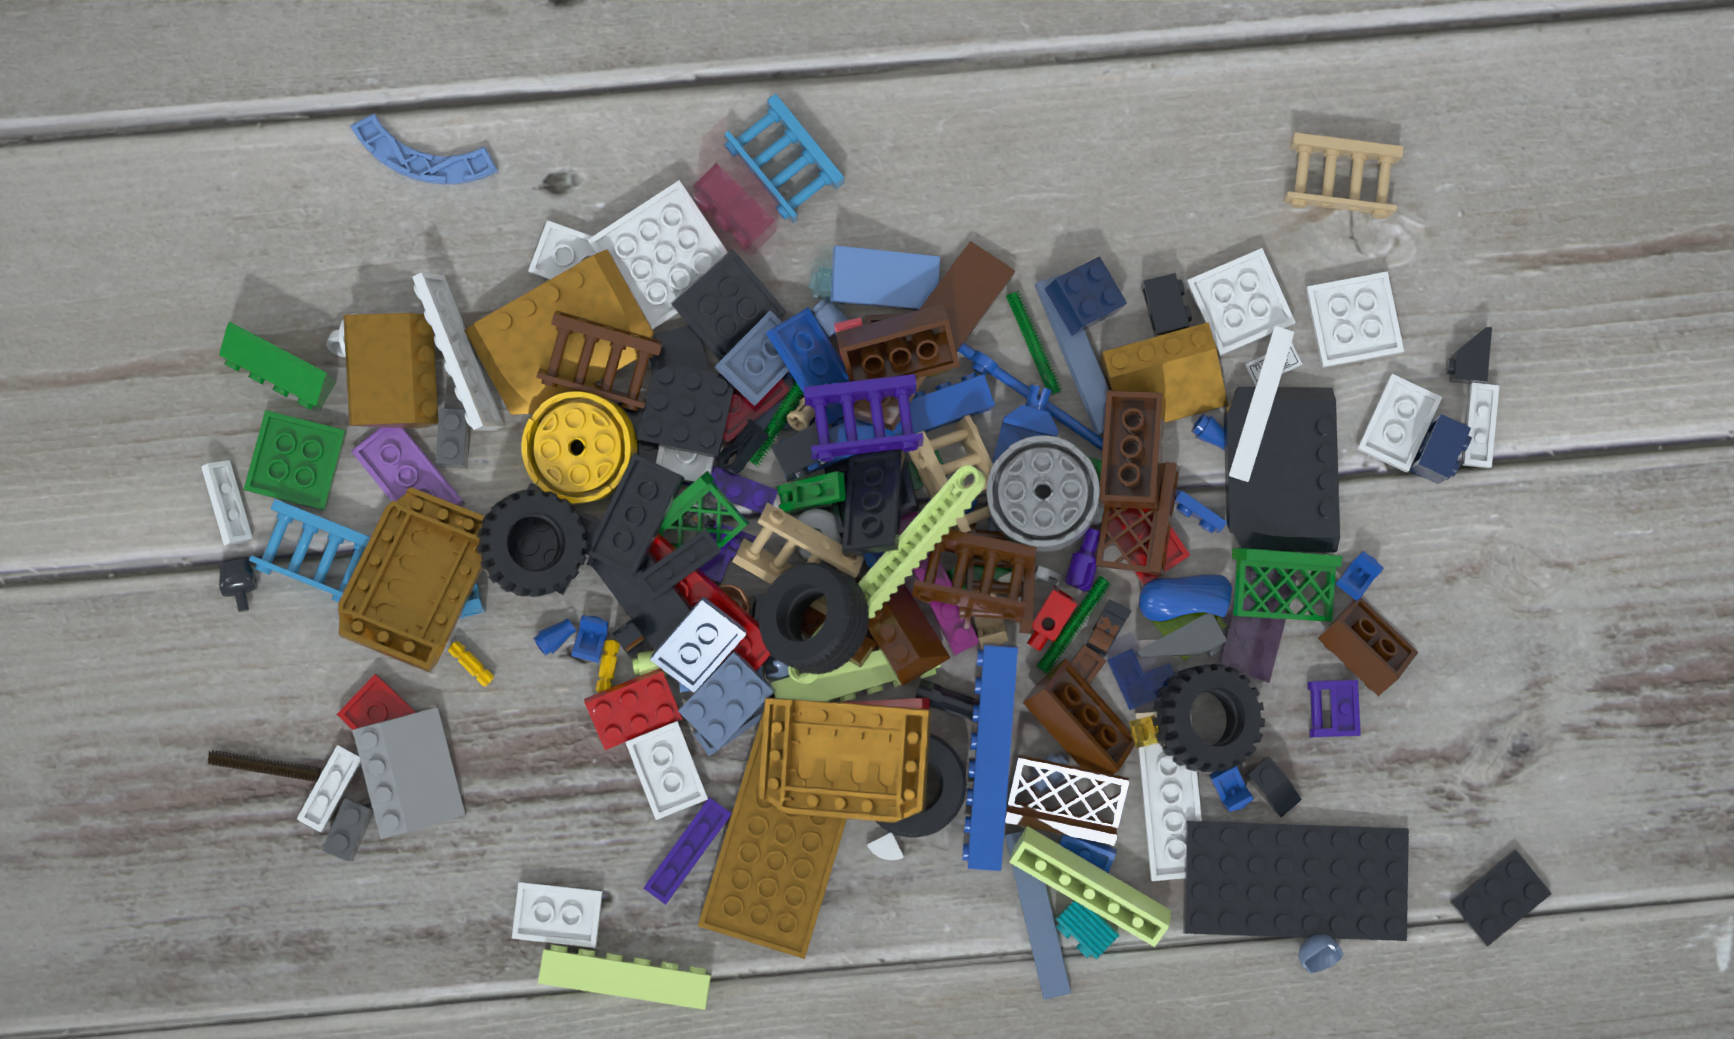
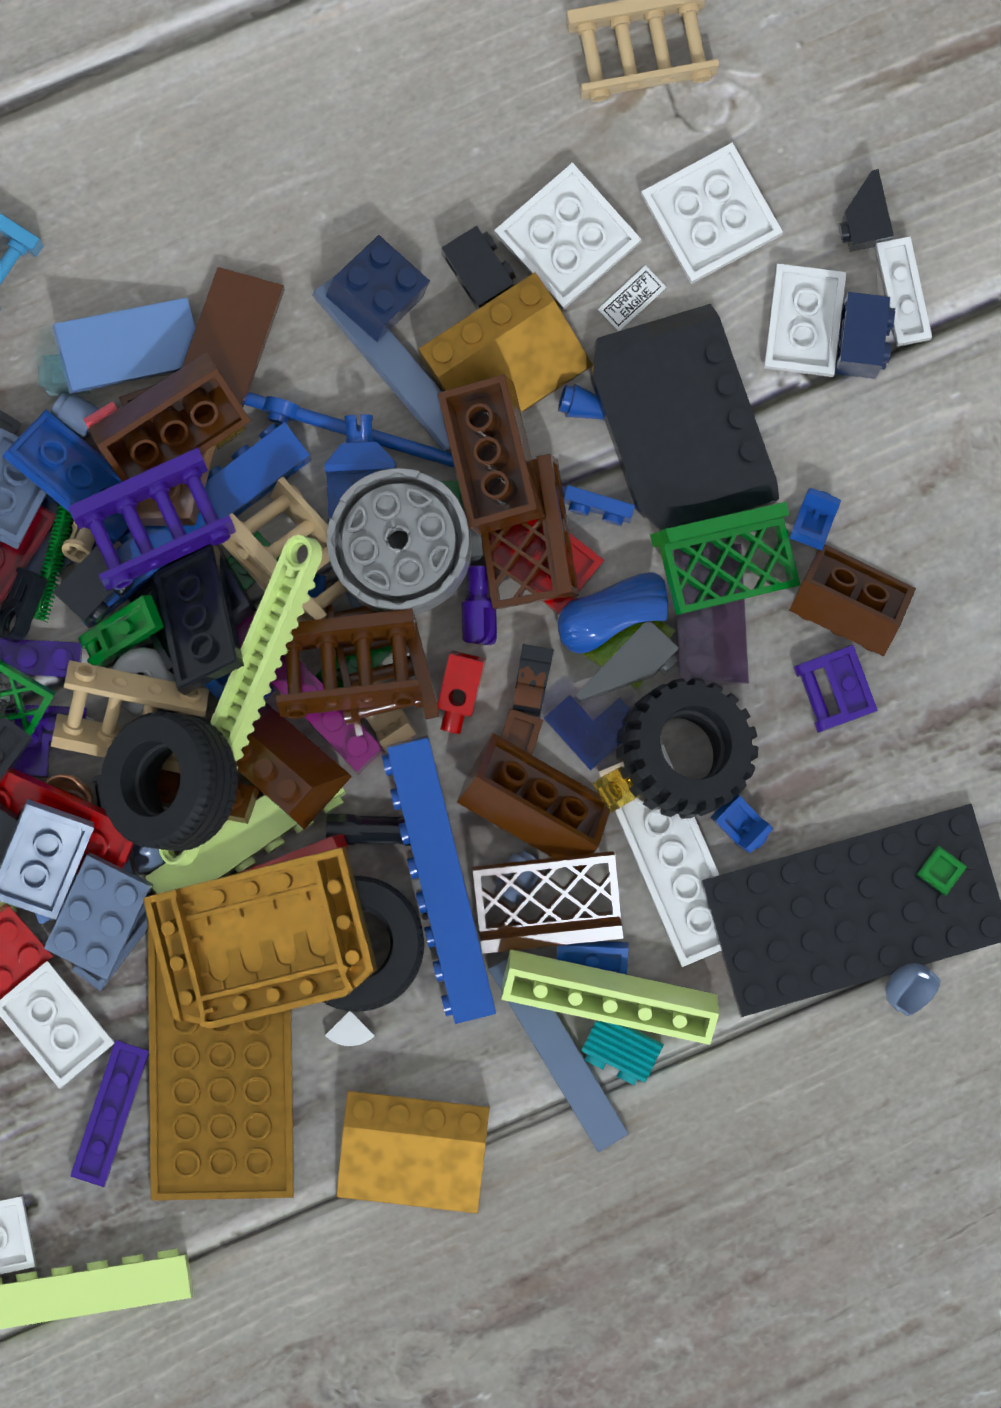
camera: 15 degrees left, 0 degrees up
green axle [1006,291,1062,396] -> none
light grey tile [1035,566,1063,587] -> none
green axle [1037,576,1111,674] -> none
white sticker [1229,326,1294,482] -> none
black slope [1244,757,1302,818] -> none
none -> pearl gold slope [336,1091,490,1214]
none -> green tile [916,845,967,896]

